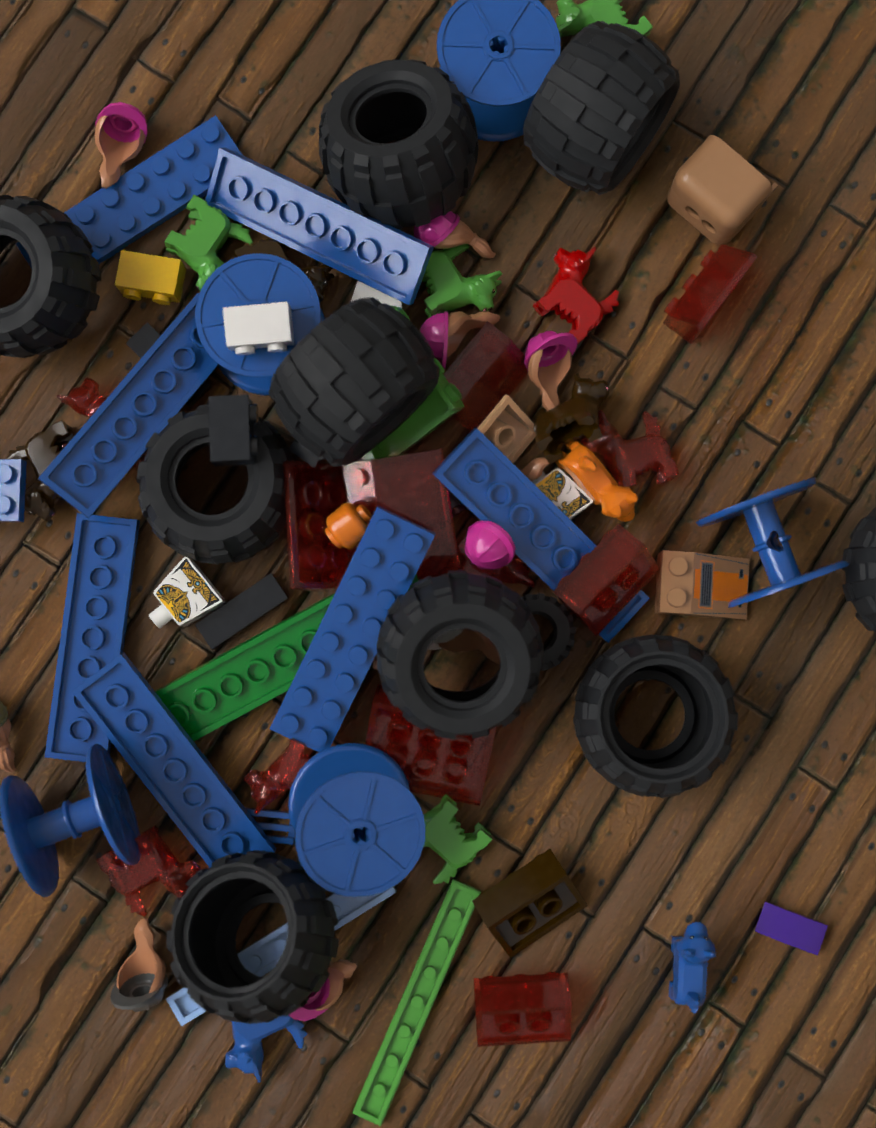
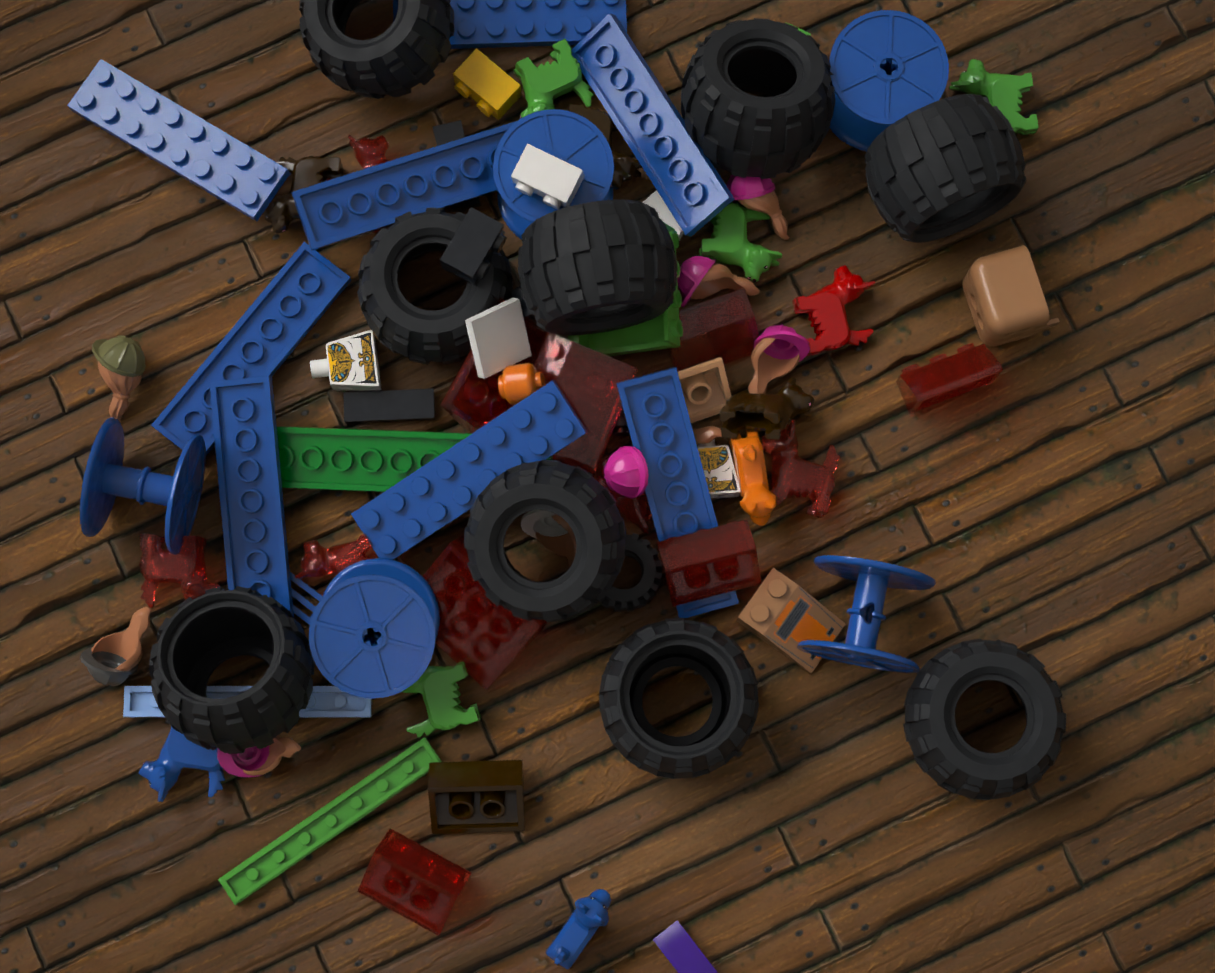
camera: 25 degrees right, 5 degrees down
none -> white tile [465,298,532,379]

